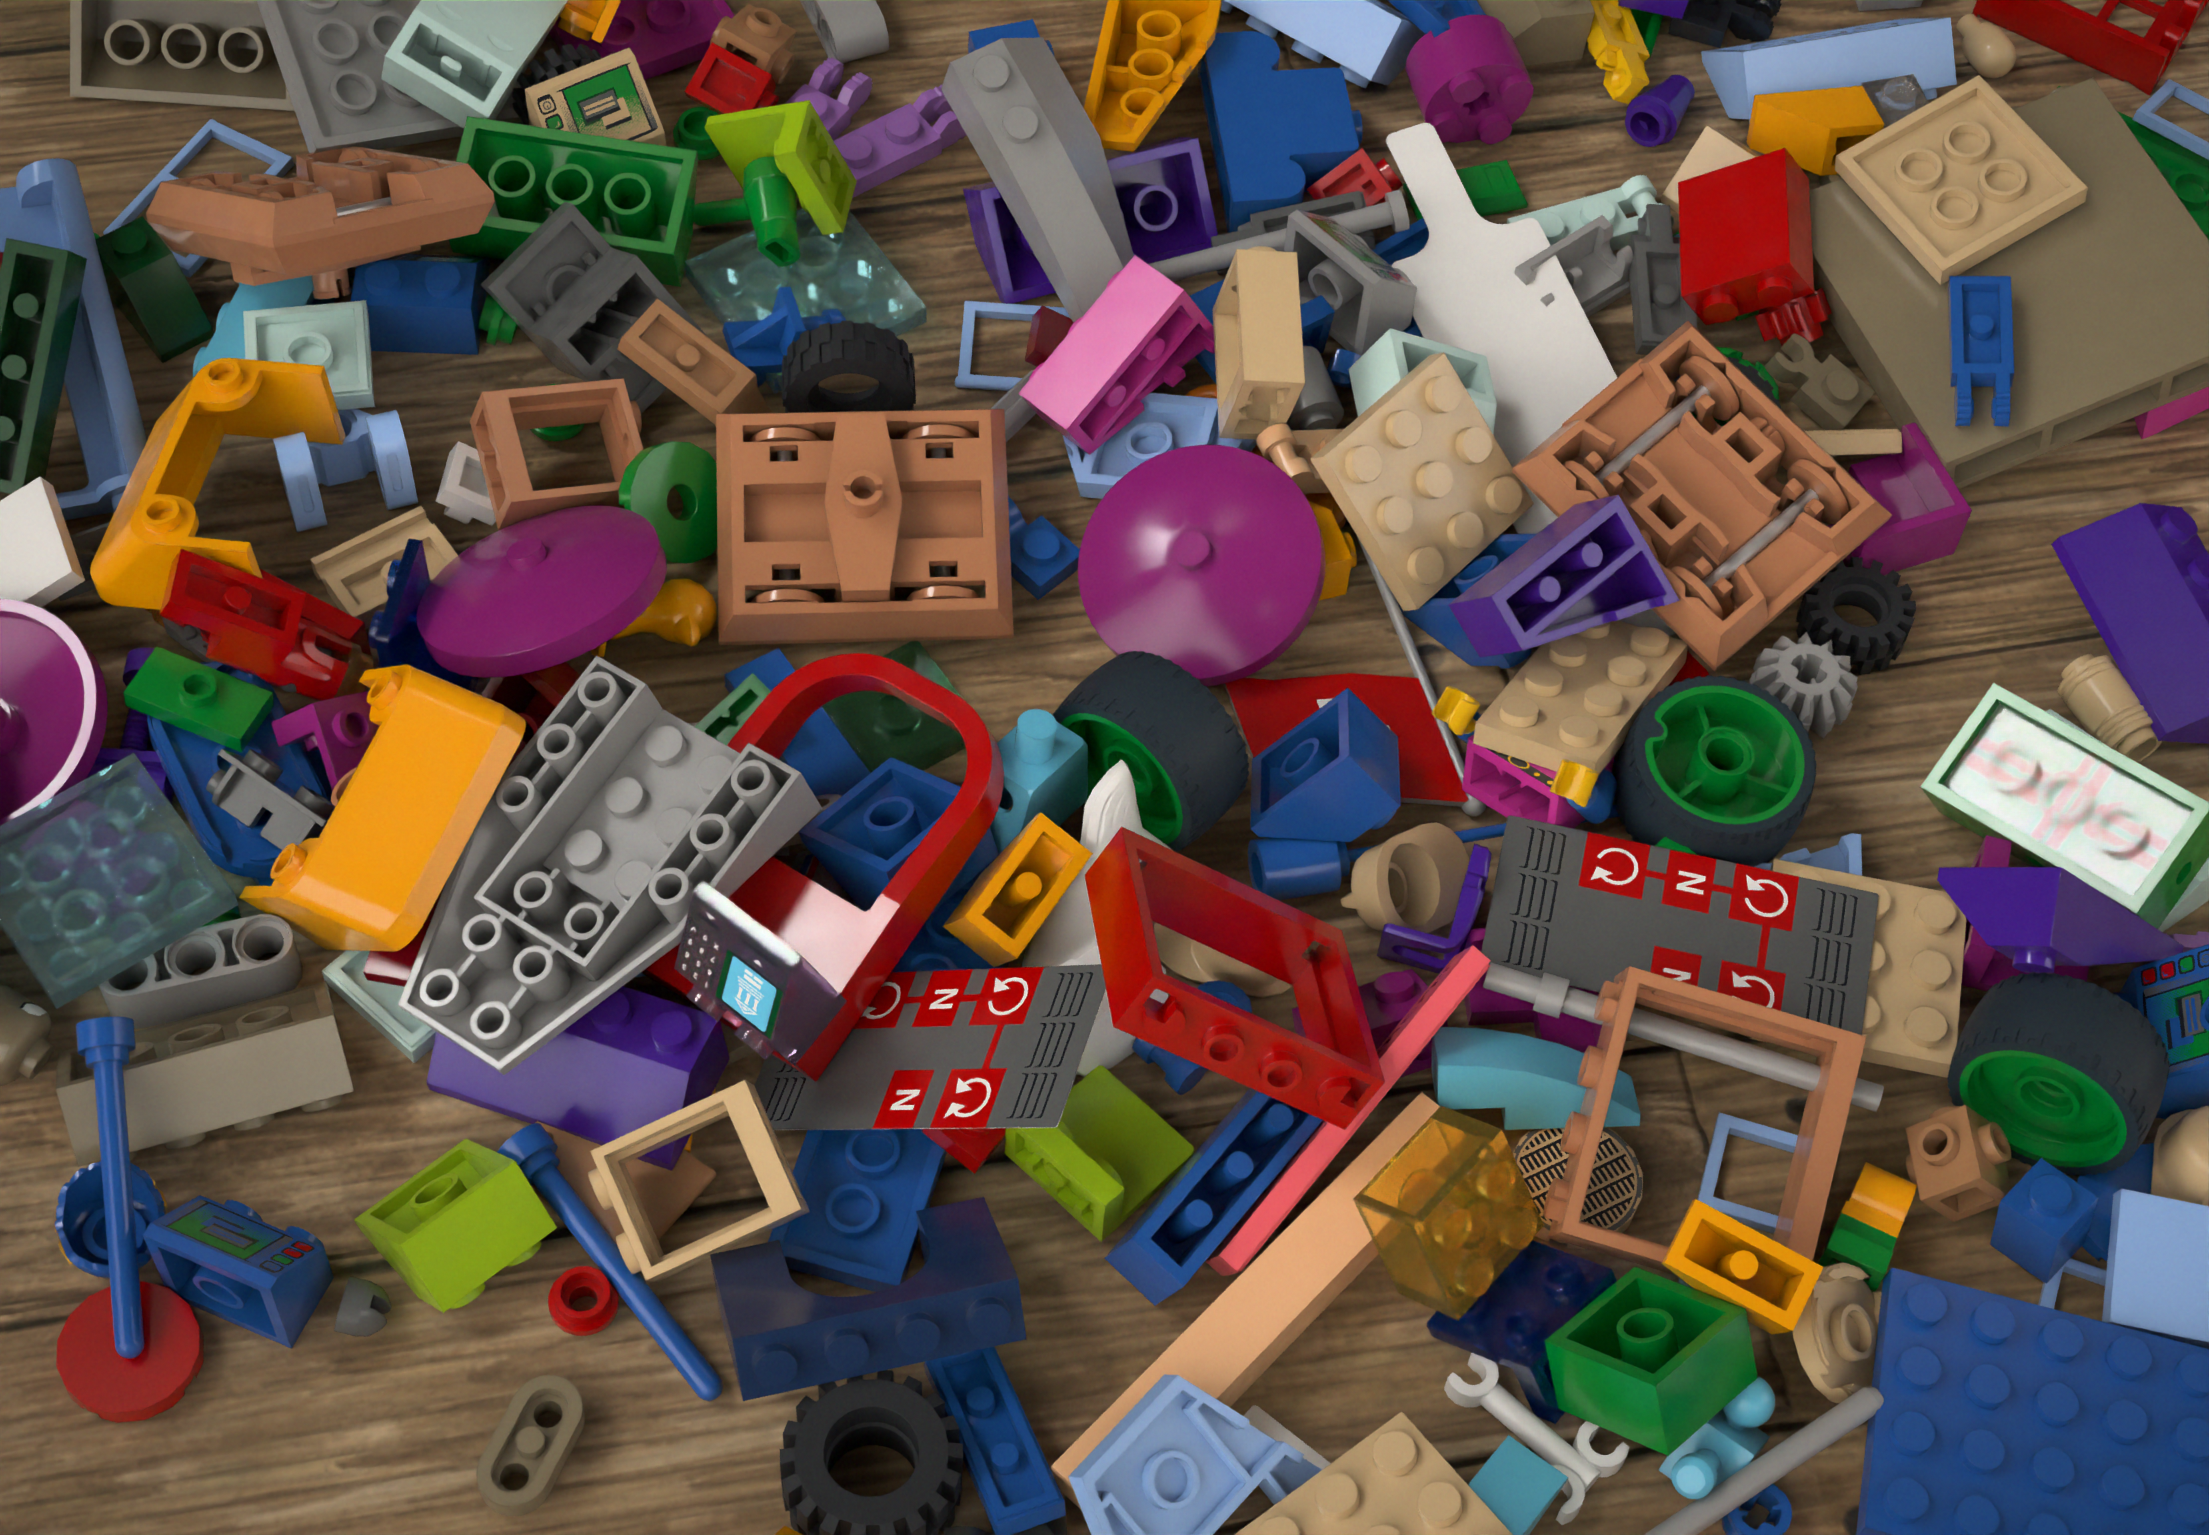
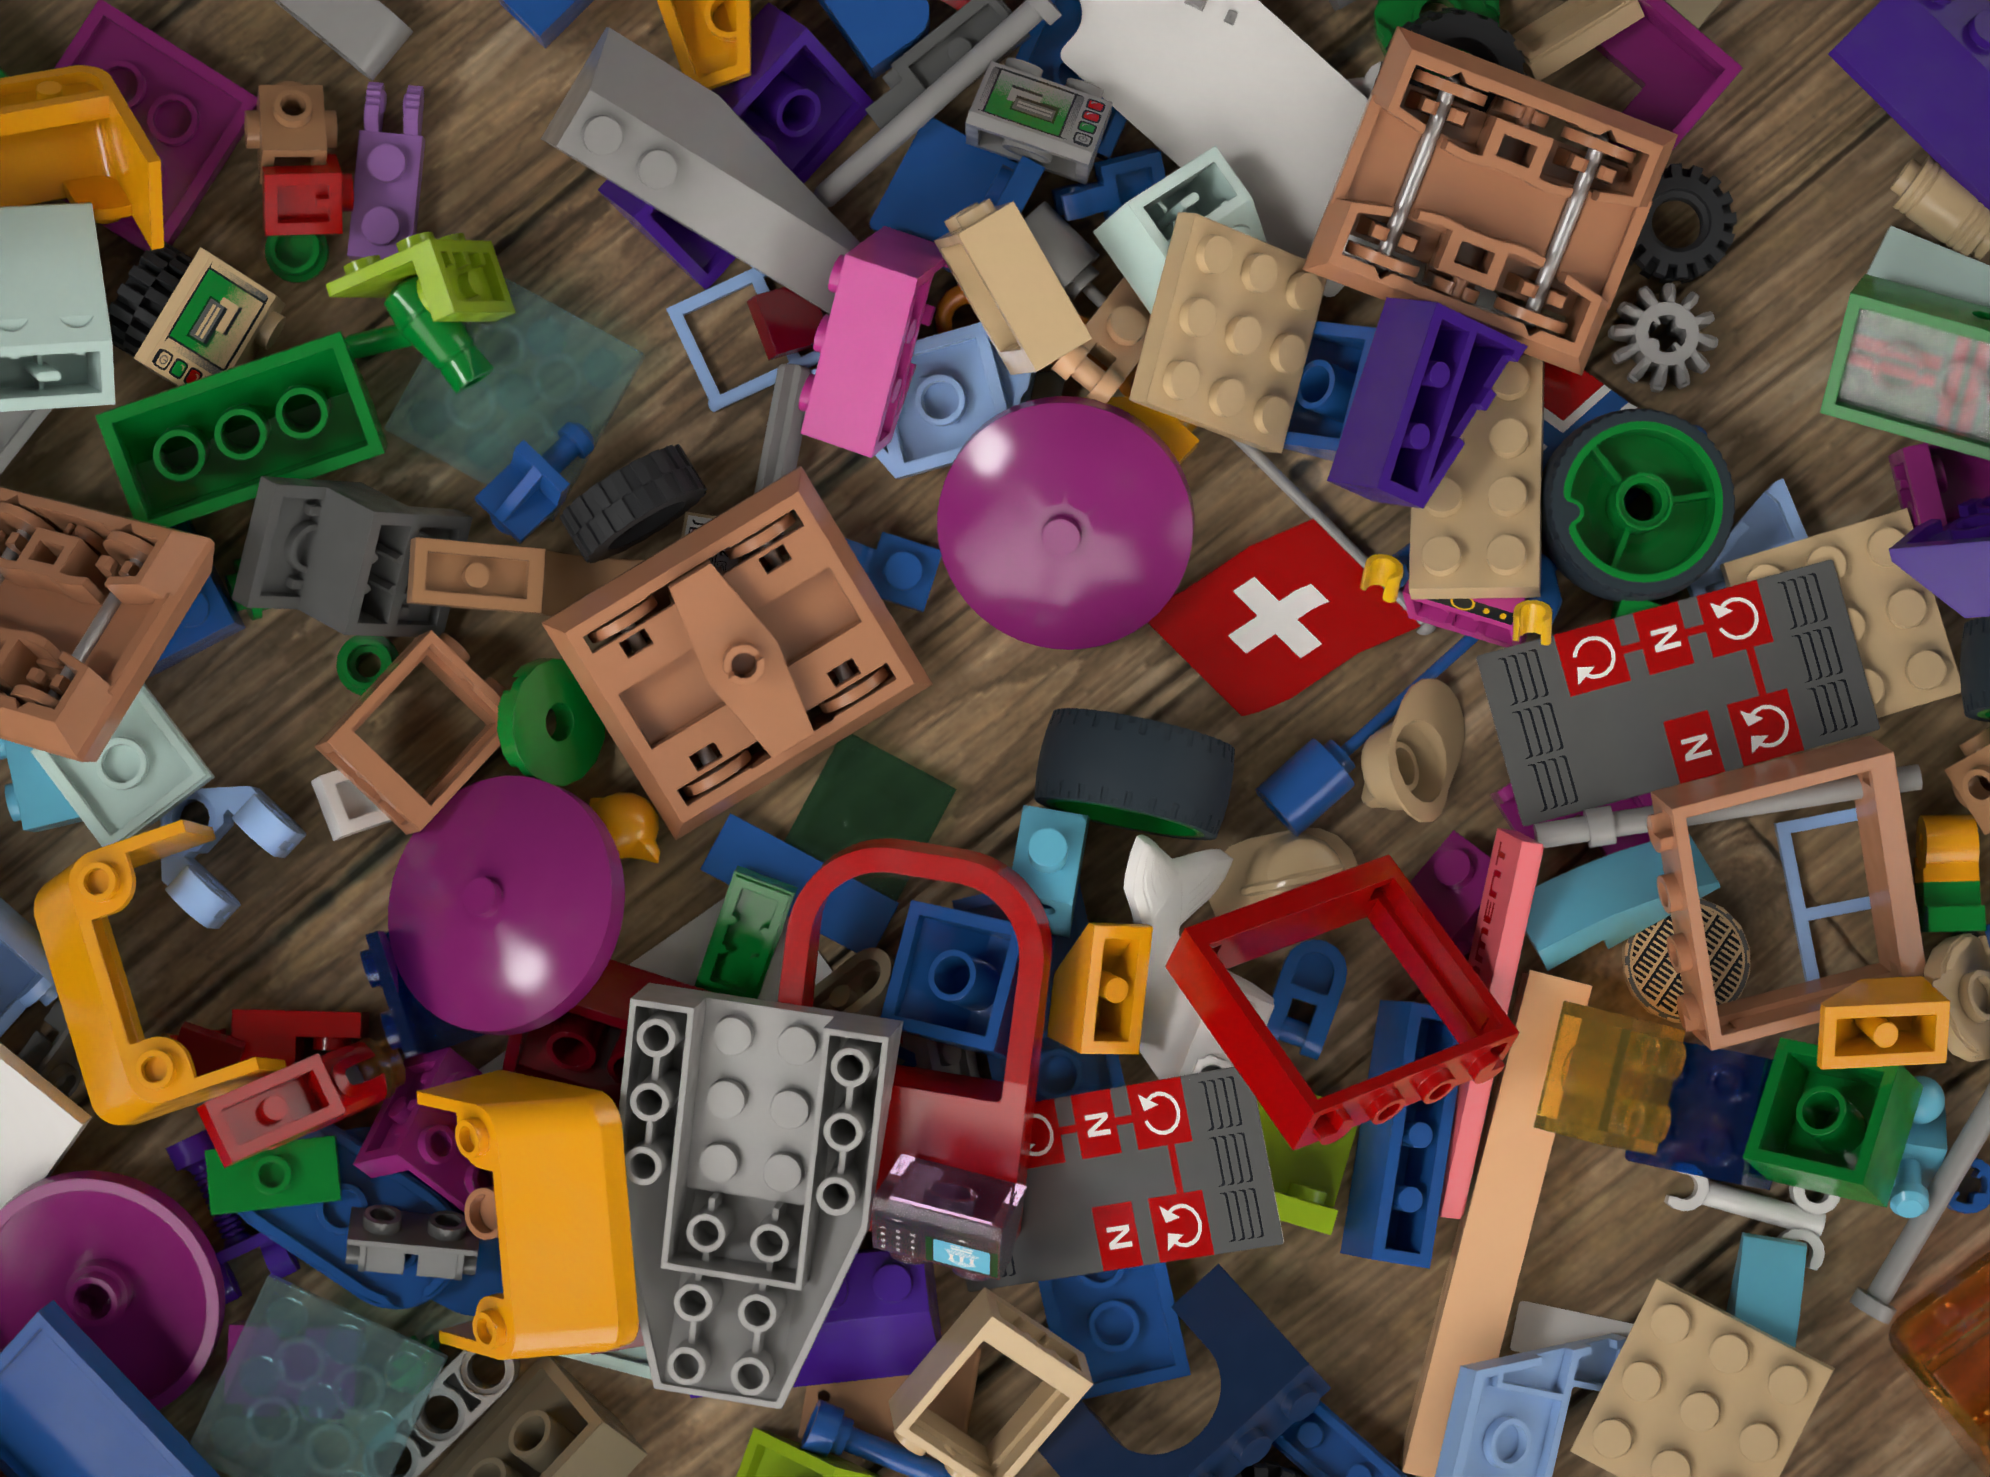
camera: 25 degrees left, 30 degrees up
tan plate [310,505,458,629] -> none
medium lavender hinge [834,85,967,198] -> none
blue slope [1250,688,1401,842] -> none
dark purple piece [1377,843,1492,973] -> none

